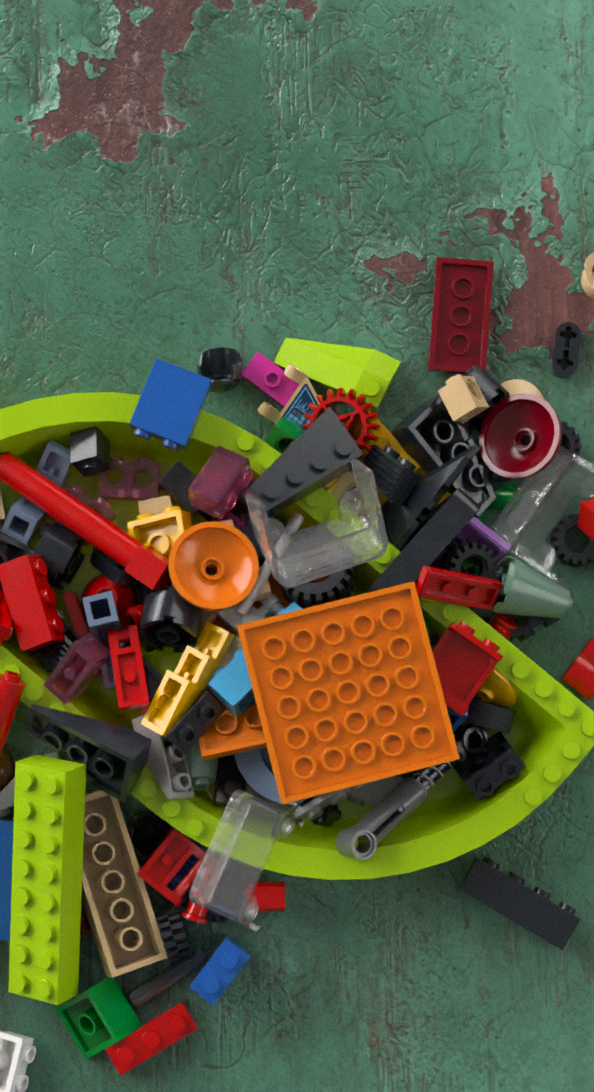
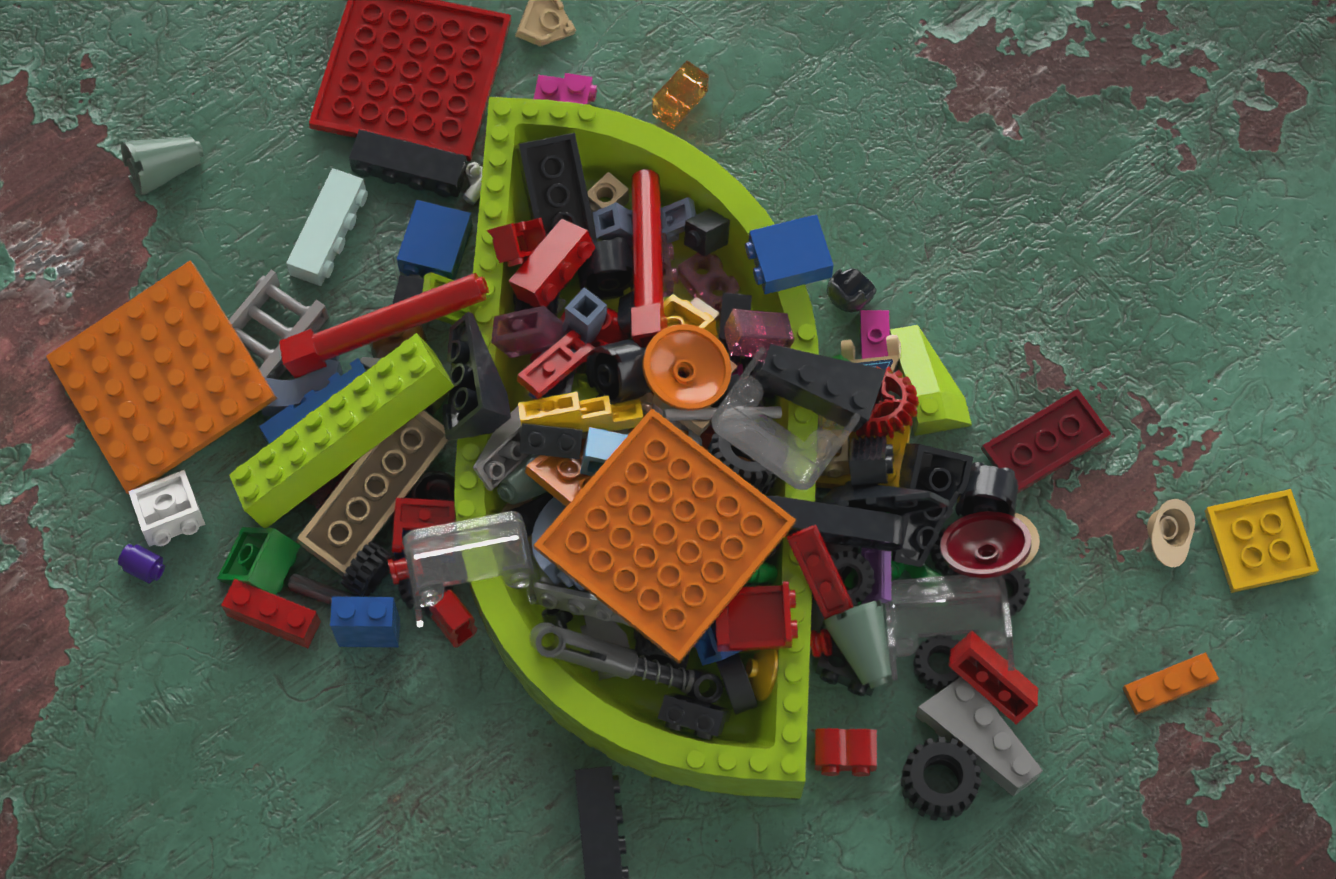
camera: 55 degrees right, 15 degrees down
tan brick [438,374,489,422] -> none
black beam [551,322,581,378] -> none

